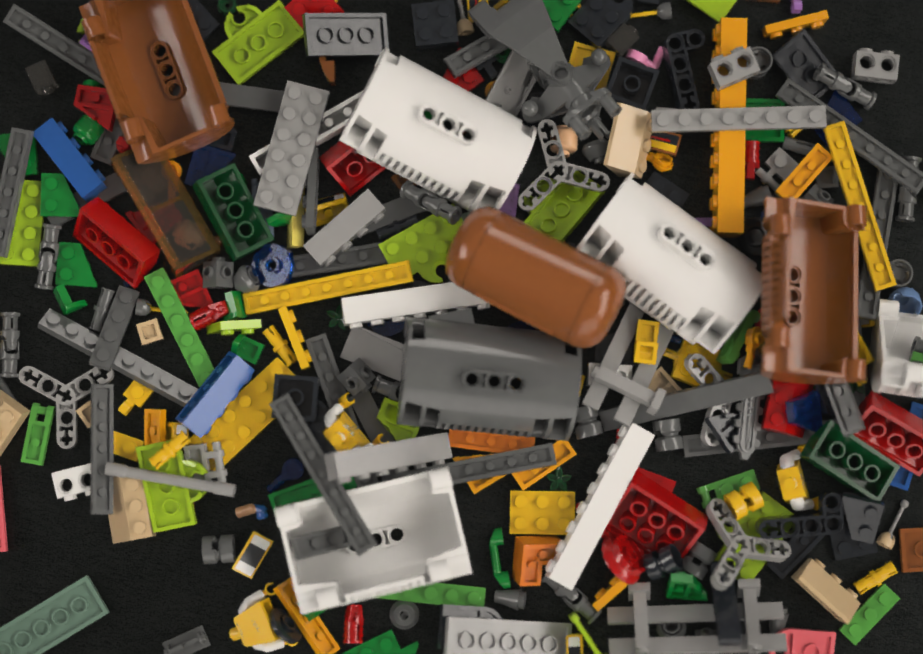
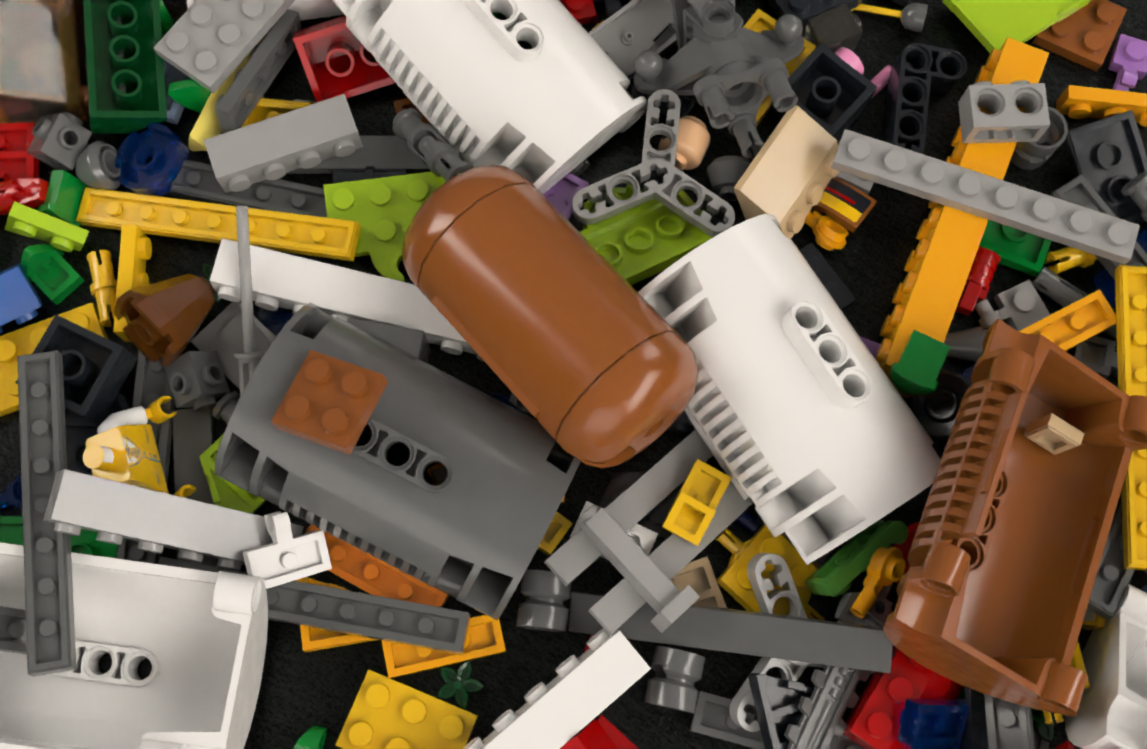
camera: 20 degrees right, 10 degrees down
none -> reddish brown cone [114,274,215,367]
none -> light grey piece [234,206,265,397]
none -> white plate [243,511,332,589]
none -> dark orange plate [271,350,388,455]
none -> green tile [890,330,951,395]
none -> tan tile [1024,413,1085,455]

